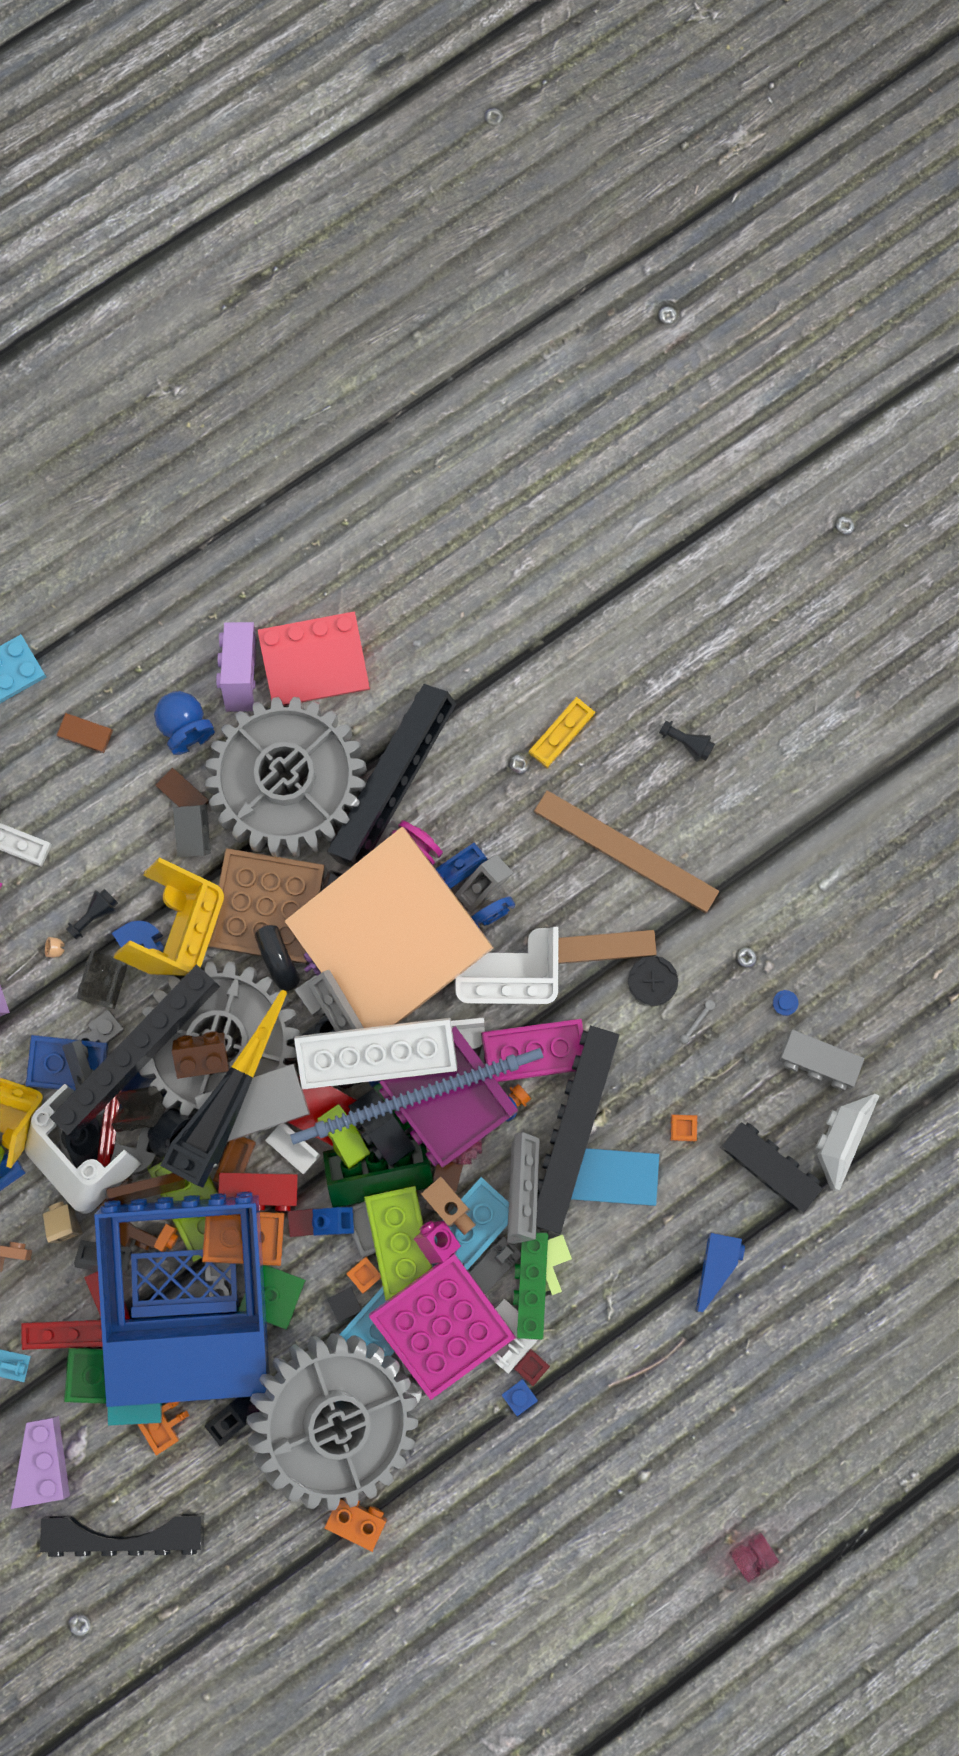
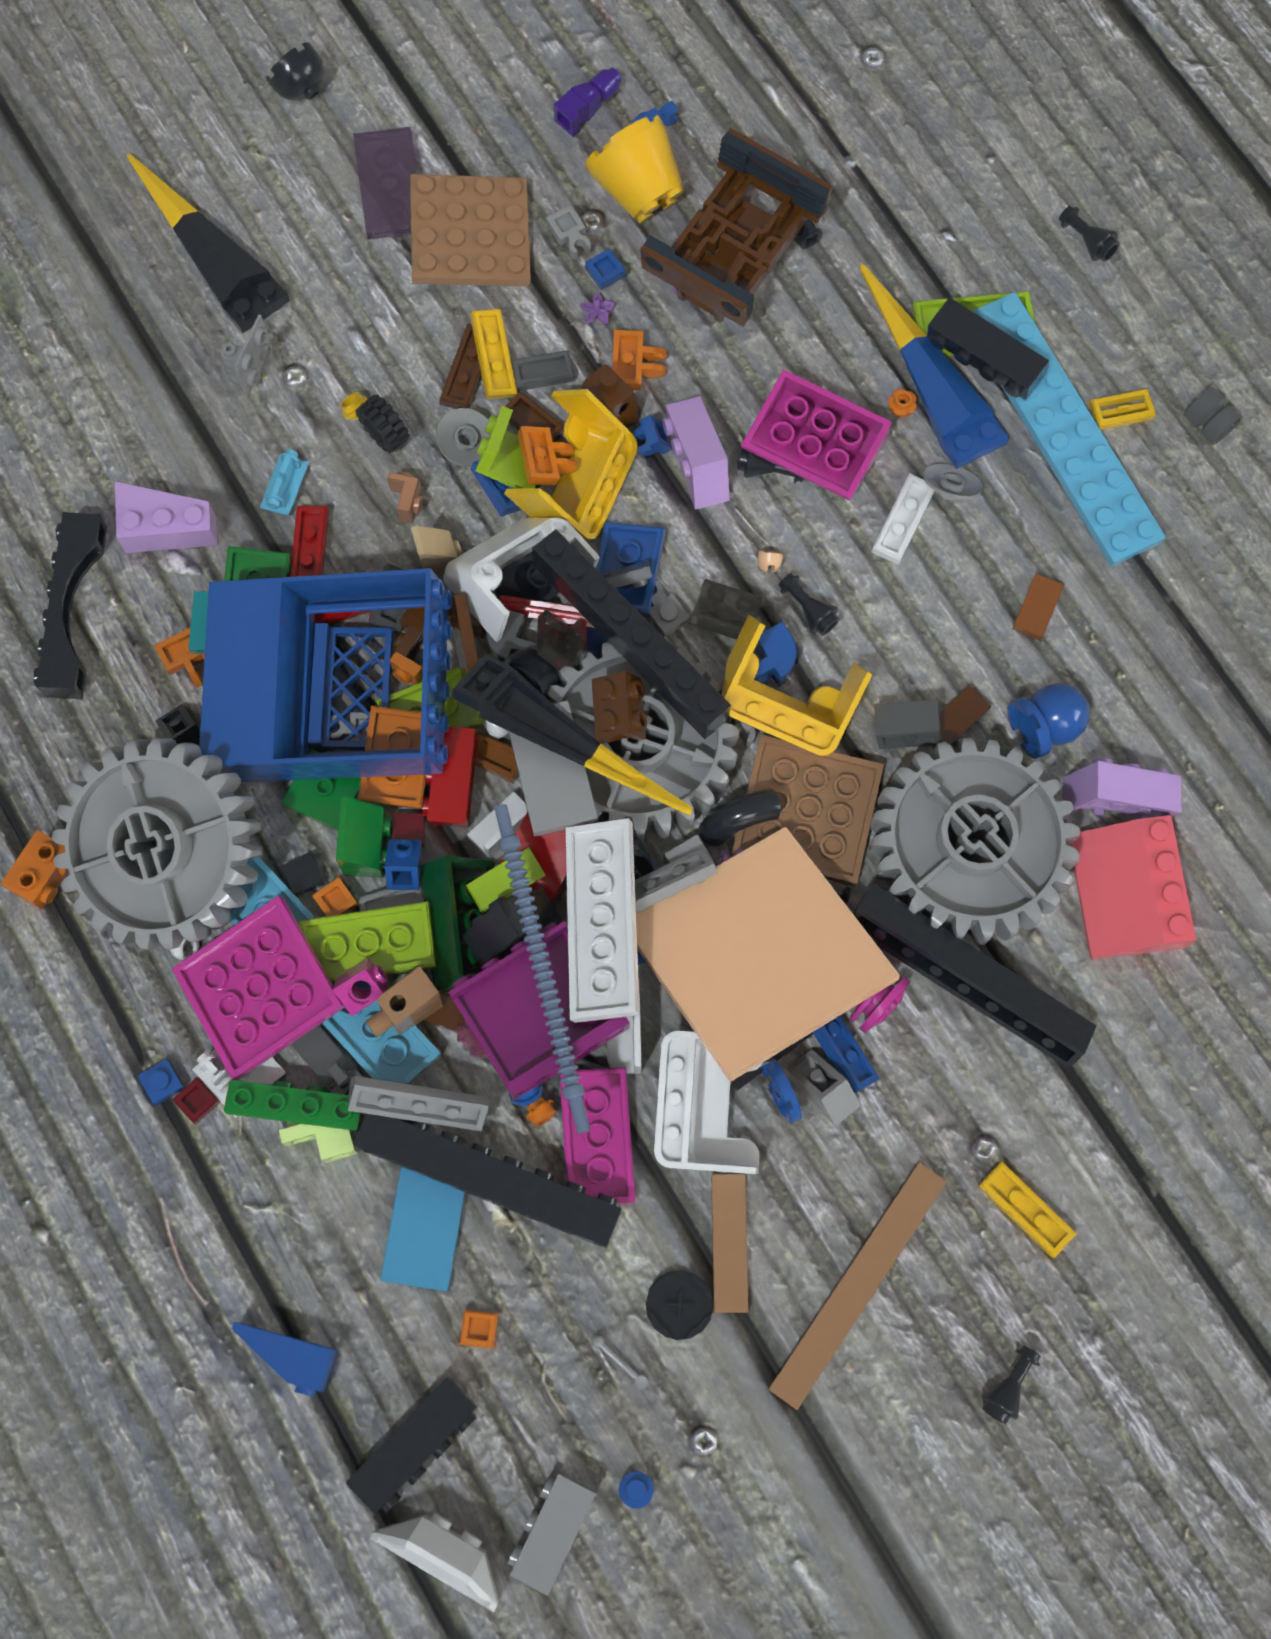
camera: 90 degrees right, 5 degrees down
none -> green slope [336,797,392,878]

